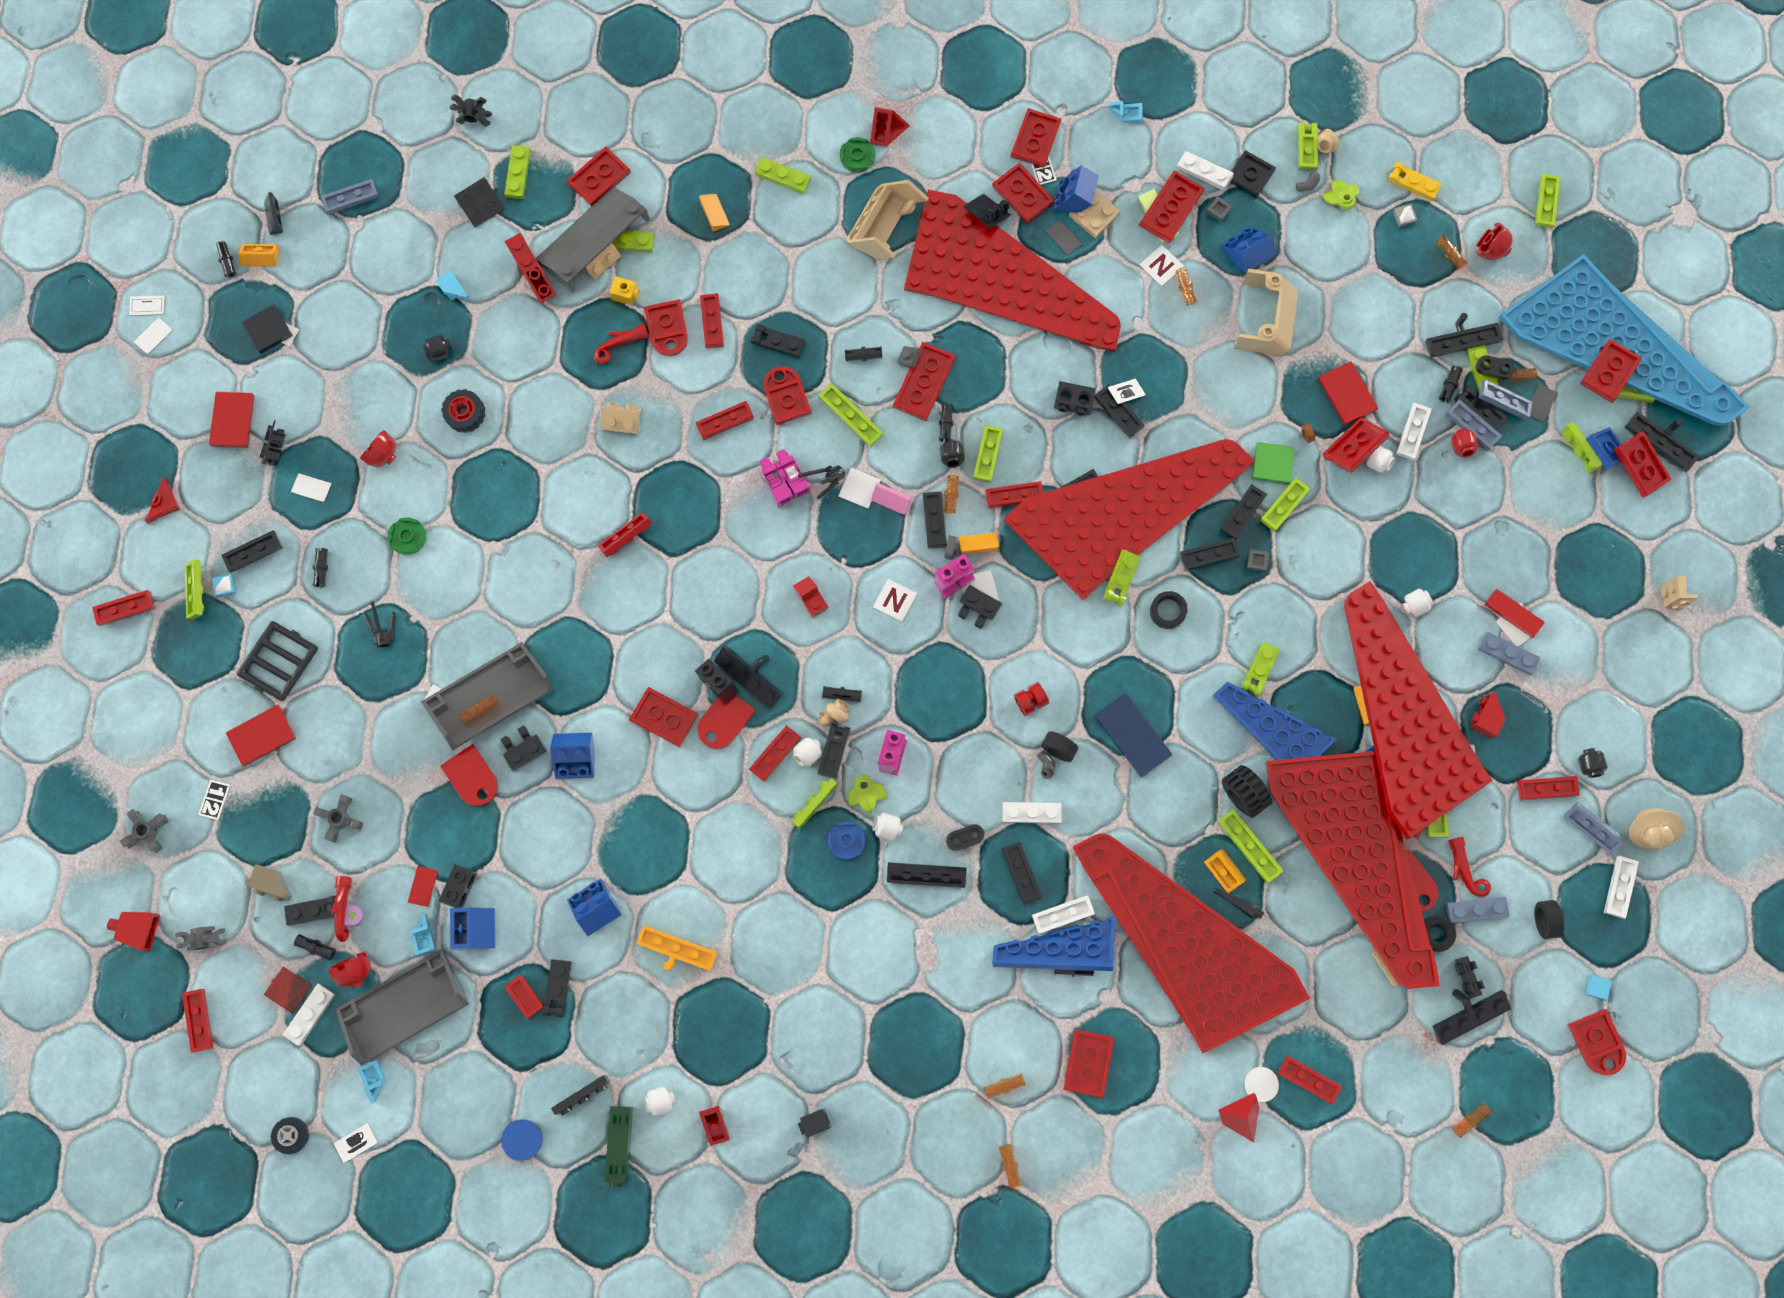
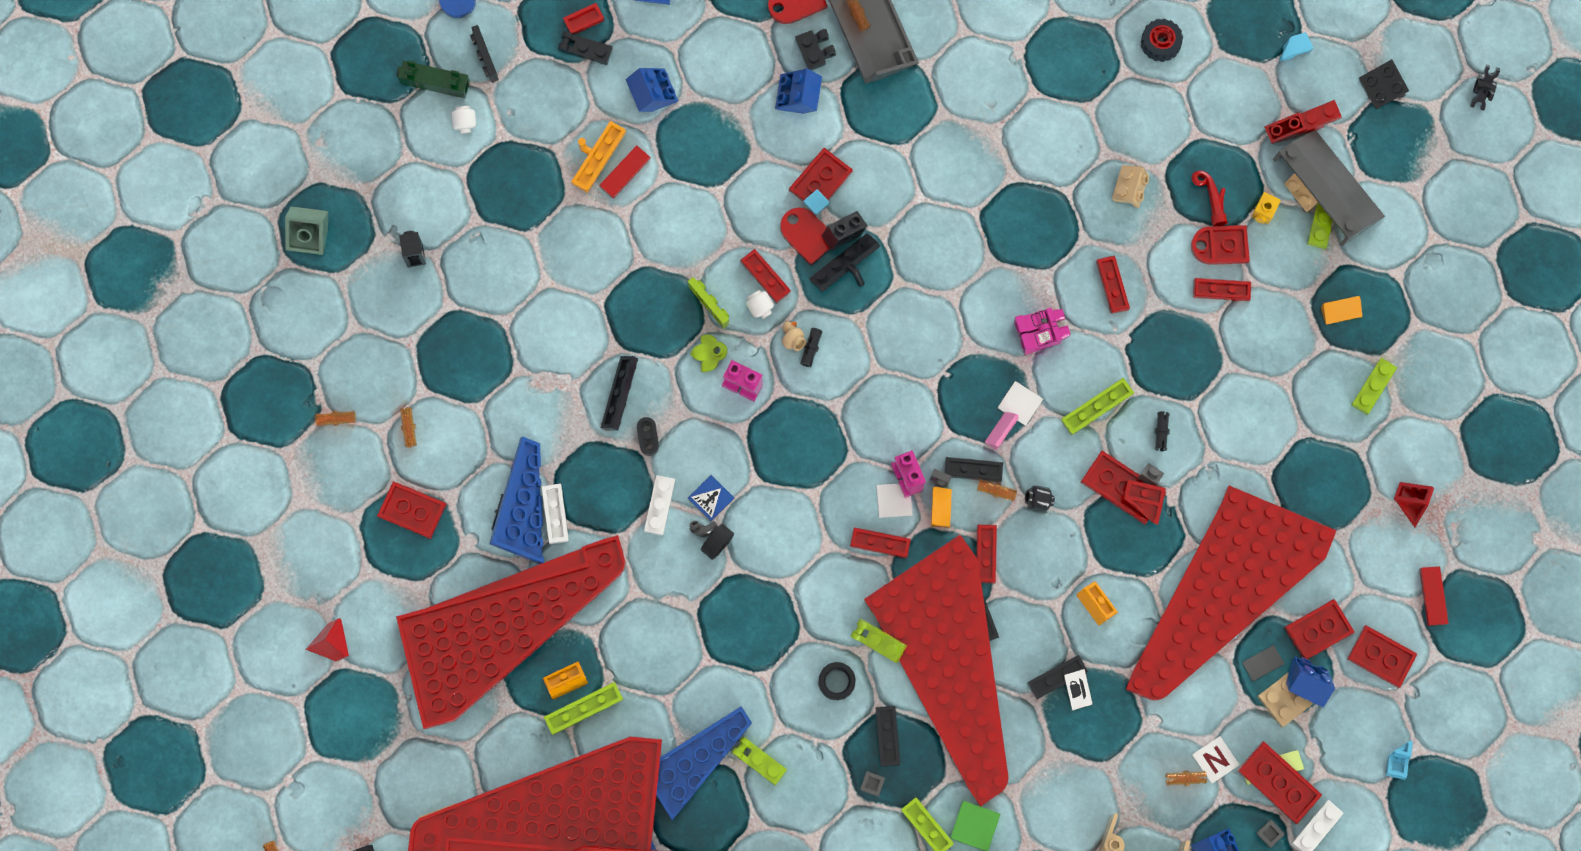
camera: 95 degrees right, 0 degrees up
black head [423,335,452,362] -> none
lime plate [504,145,531,199] -> none
red tile [566,147,631,206] -> none
red plate [597,512,653,557] -> none
red slope [699,1106,730,1146] -> none
black plate [751,324,805,358] -> none
red tile [764,366,812,425] -> none
red slope [793,576,829,618] -> none
black plant [798,465,845,499] -> none
black plate [817,723,851,779] -> none
blue tile [827,821,866,861] -> none
green tile [839,137,875,173] -> none
tan windscreen [847,180,929,260] -> none
white sticker [873,579,917,621] -> none
white head [873,813,903,841] -> none
black pin [939,403,954,442] -> none
black plate [958,585,1002,629] -> none
black hinge [963,193,1011,228] -> none
lime plate [973,425,1003,483] -> none
black tile [1001,842,1042,905] -> none
red wheel [1013,682,1049,717] -> none
sticker [1031,157,1057,185] -> none
black brick [1054,381,1096,416] -> none
dark blue tile [1094,693,1173,778] -> none
black piece [1213,888,1264,919] -> none
black plate [1220,484,1267,540] -> none
black tyre [1222,765,1273,818] -> none
white sticker [1244,1067,1279,1102] -> none
red plate [1277,1056,1342,1105] -> none
none -> sand green slope [285,207,328,255]
none -> red tile [599,145,651,199]
none -> blue sticker [688,475,734,521]
none -> medium azure tile [803,189,830,216]
none -> red tile [850,527,911,559]
none -> light orange slope [1077,581,1118,625]
none -> red wing [1123,480,1166,525]
none -> red tile [1419,566,1448,626]

